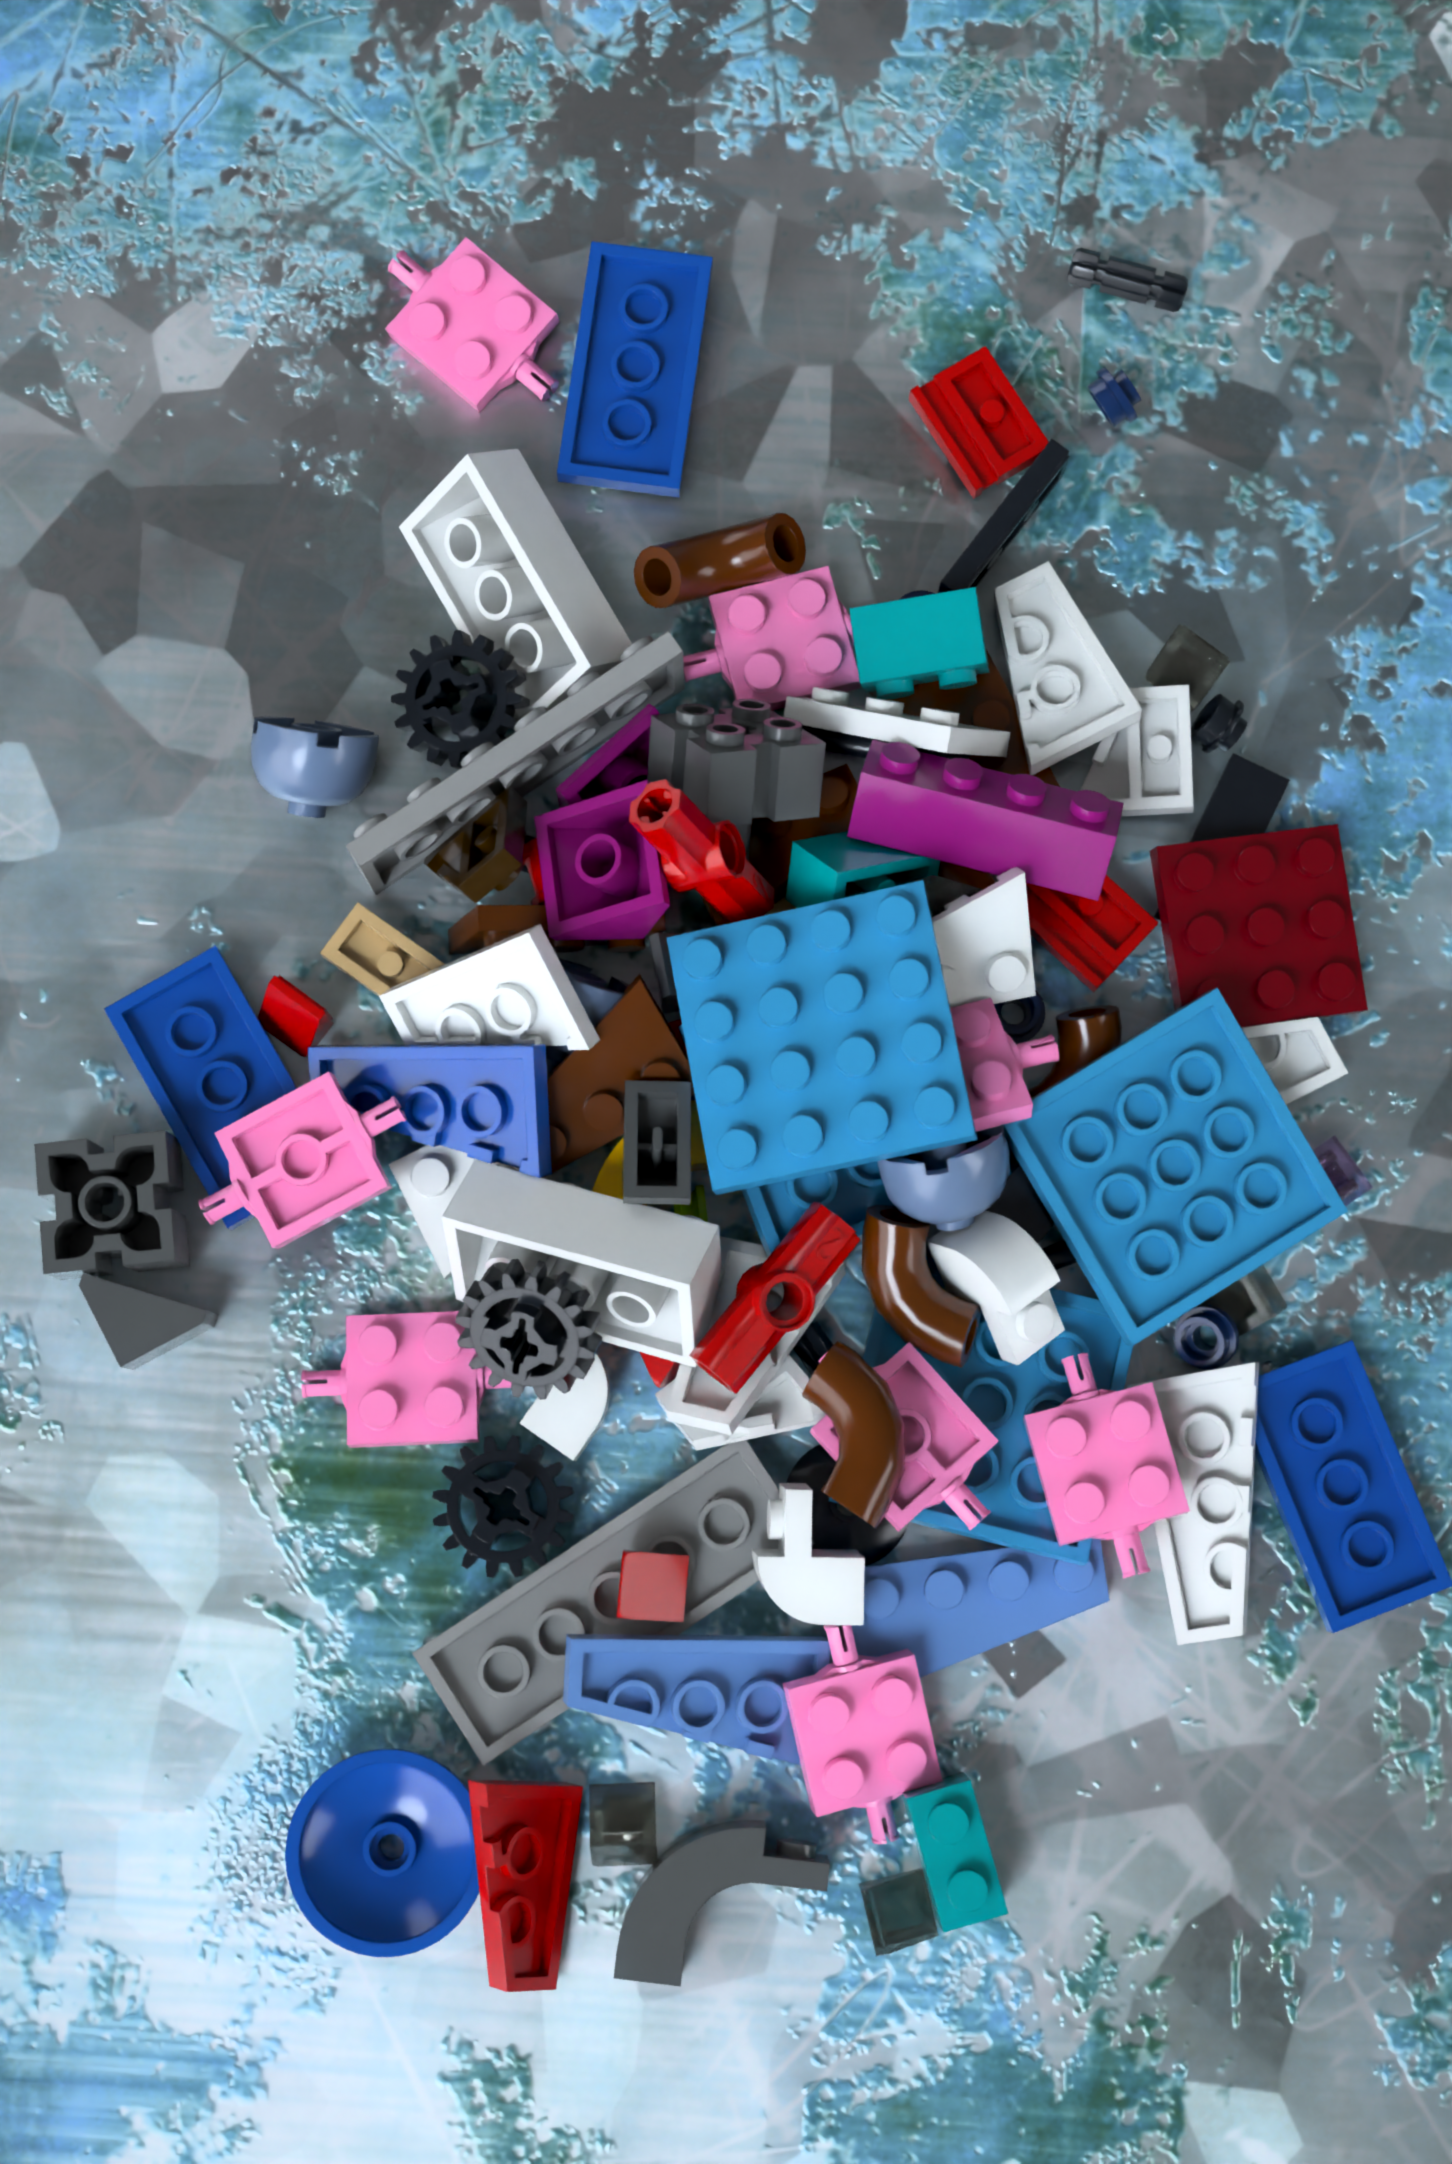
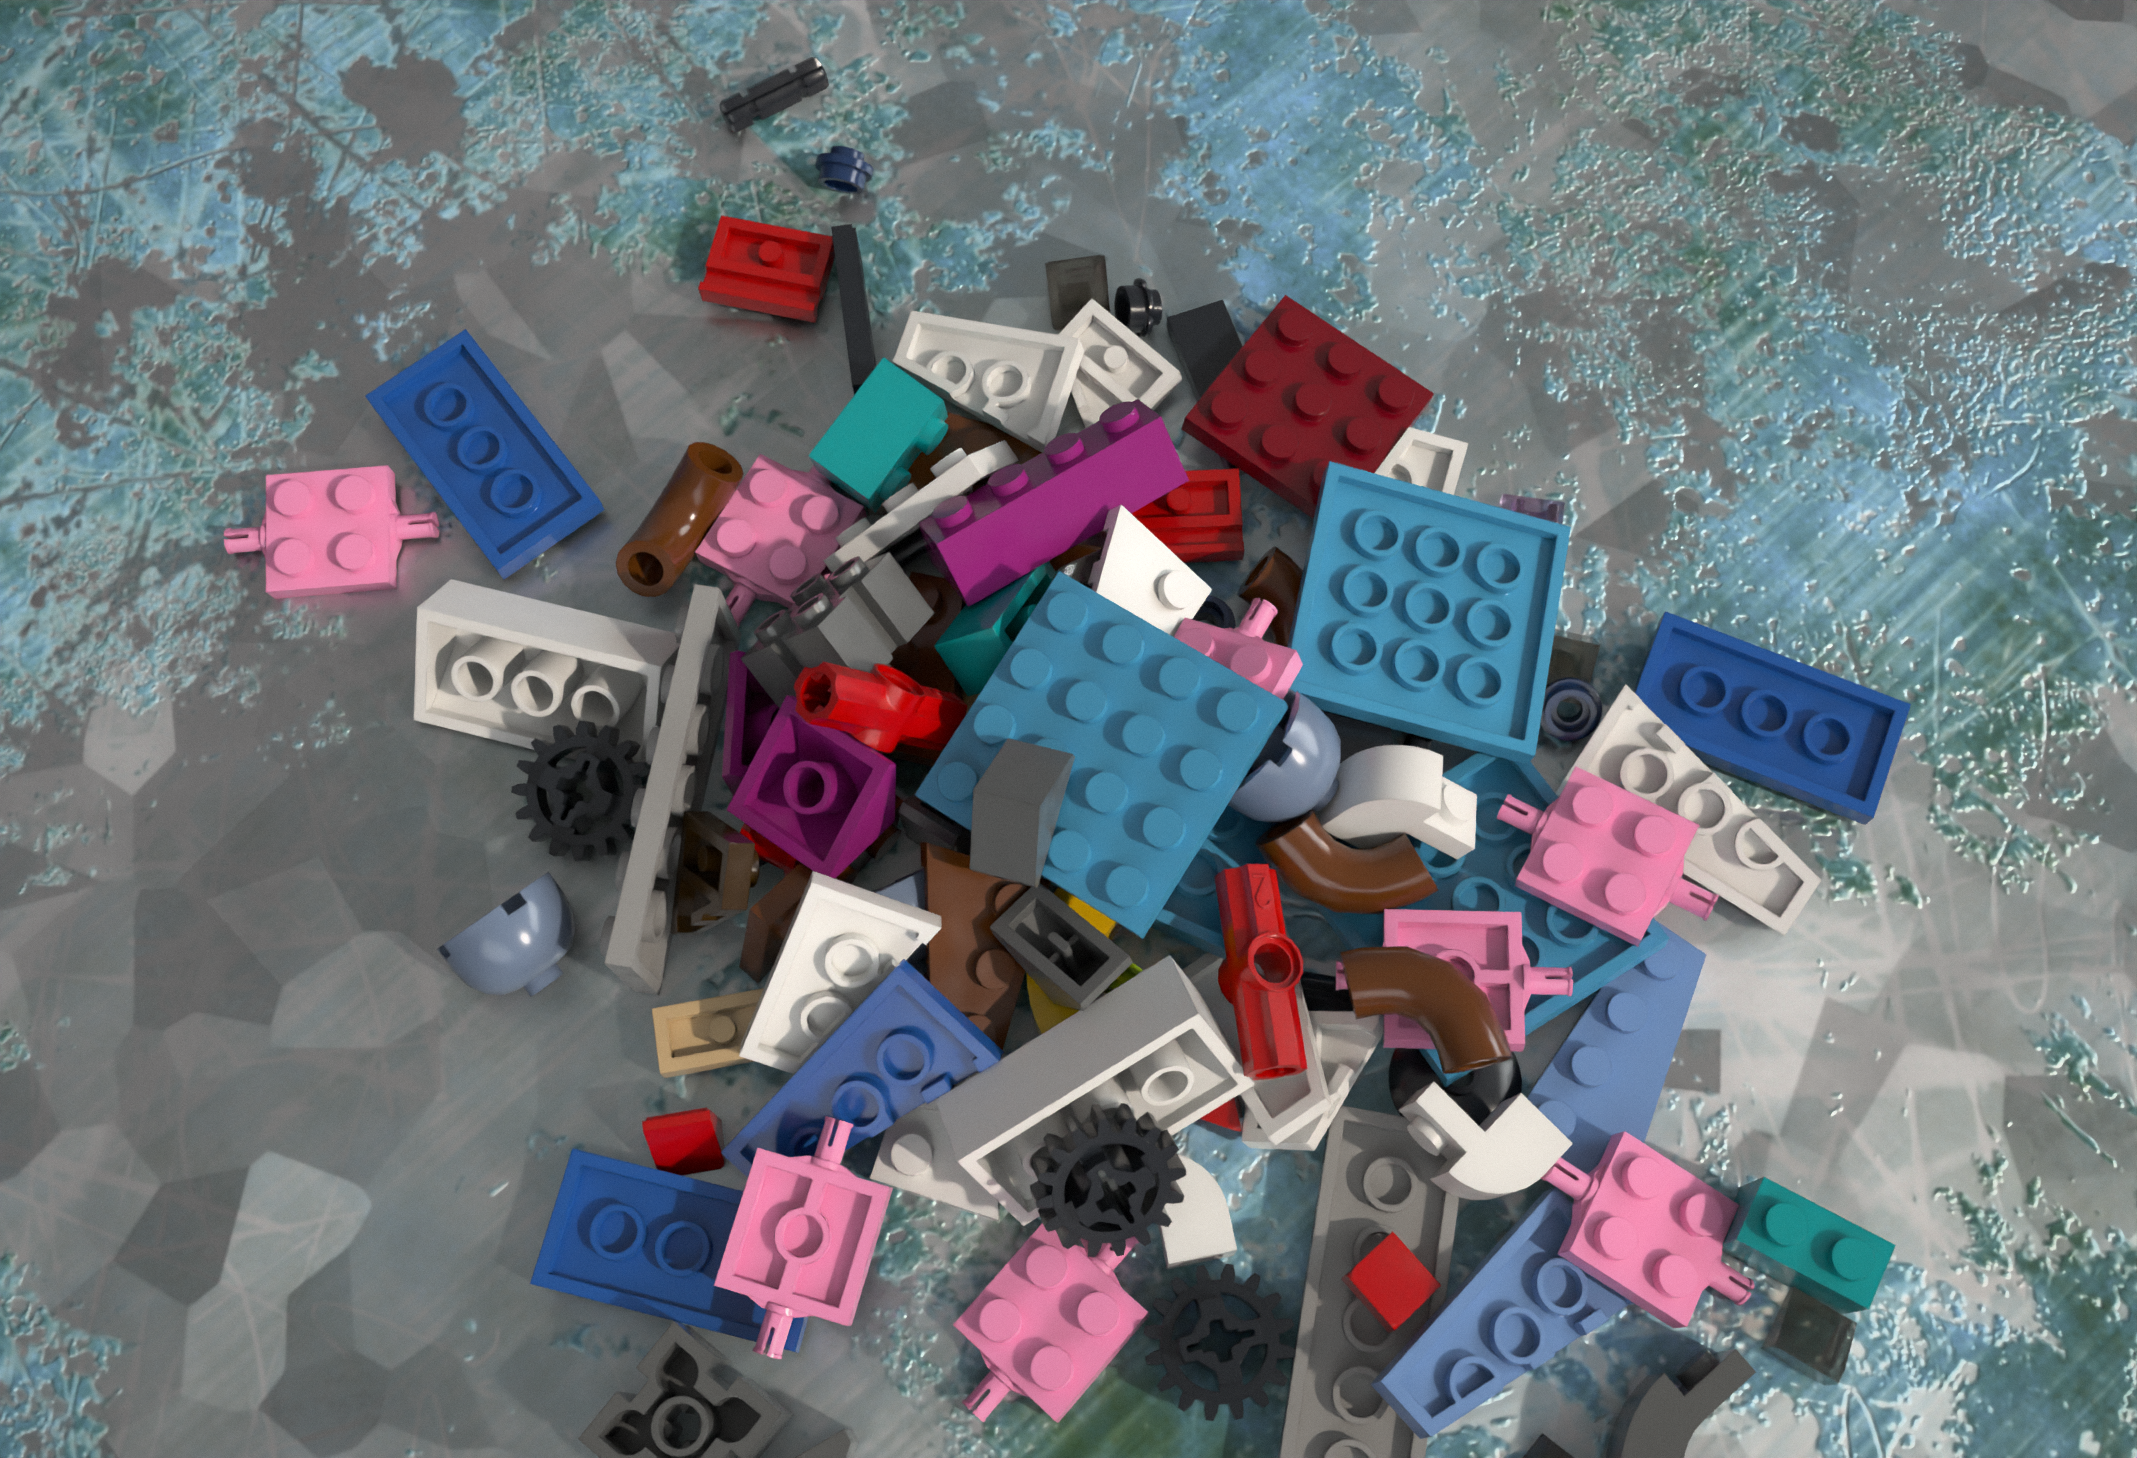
camera: 40 degrees left, 10 degrees down
none -> dark grey slope [970,738,1075,888]

